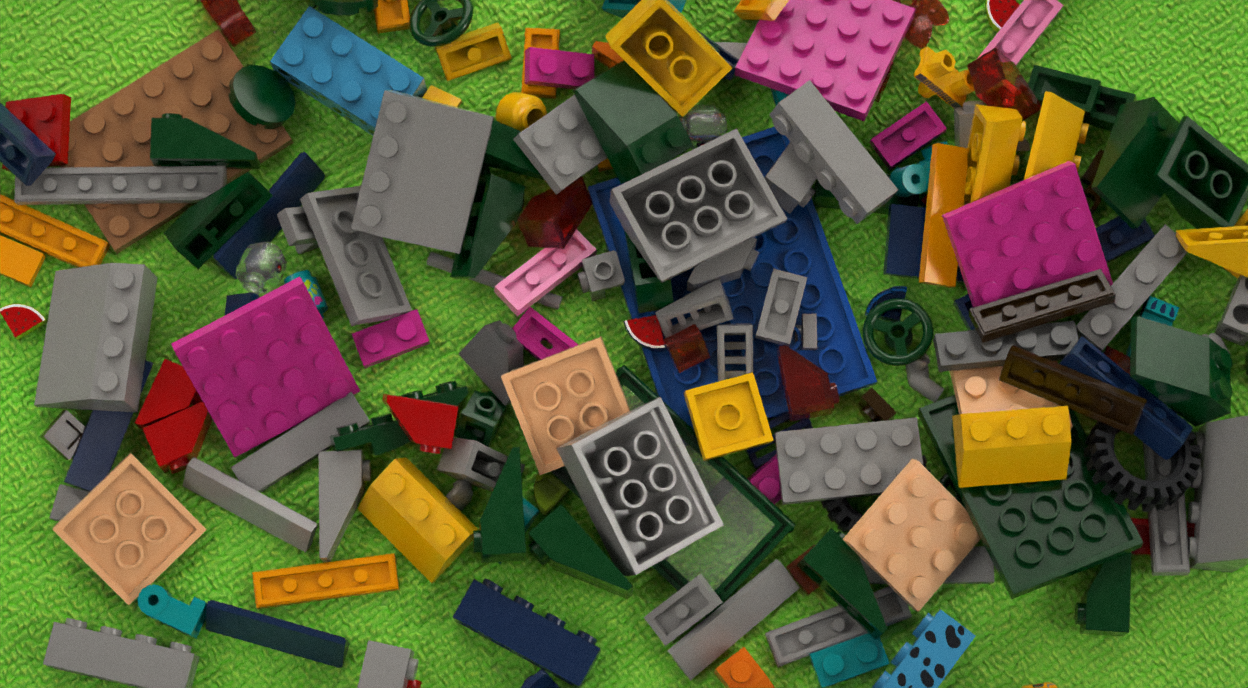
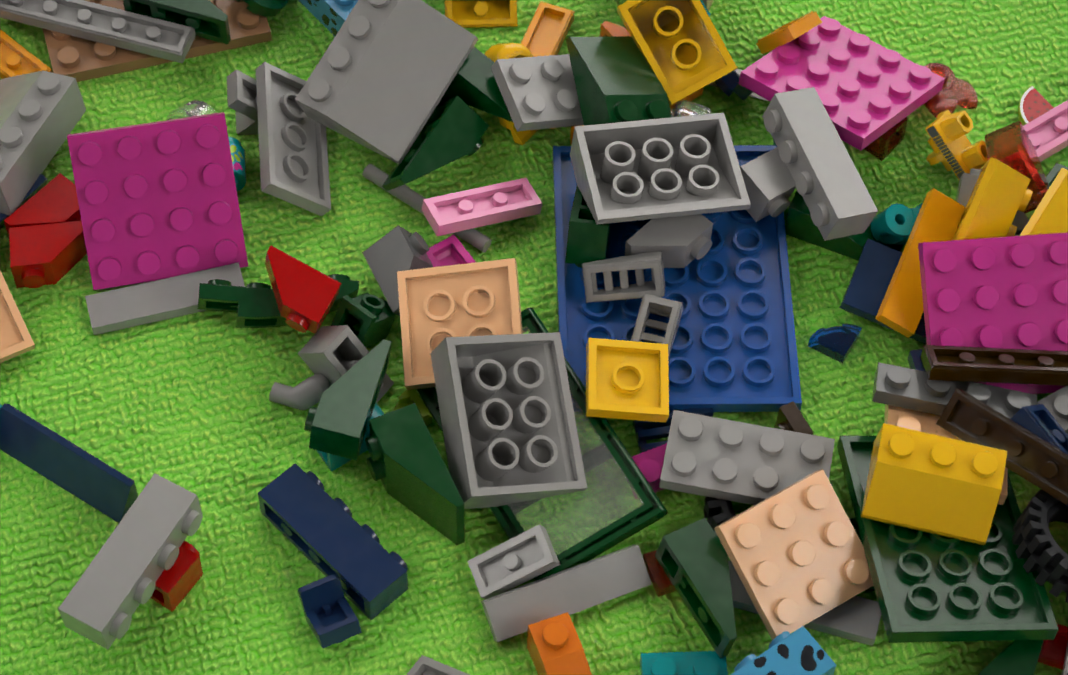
camera: 15 degrees right, 20 degrees down
dark green slope [164,171,273,269] -> none
light grey tile [183,457,317,553] -> none
dark blue slope [213,151,325,280] -> none
light orange tile [252,553,399,609] -> none
light grey slope [318,450,371,563] -> none
dark pink plate [351,309,430,369] -> none
yellow slope [357,457,479,583] -> none
clear red slope [517,177,592,249] -> none
dark pink plate [525,47,594,89] -> none
light grey bracket [577,250,625,301] -> none
red tile [624,315,665,352] -> none
clear red plate [663,324,710,373] -> none
light grey plate [755,268,808,347] -> none
light grey tile [765,586,912,668] -> none
clear red slope [777,345,839,422] -> none
light grey plate [795,314,817,350] -> none
dark green piece [863,298,934,366] -> none
dark pink plate [870,101,947,170] -> none
light grey arm [906,353,944,402] -> none

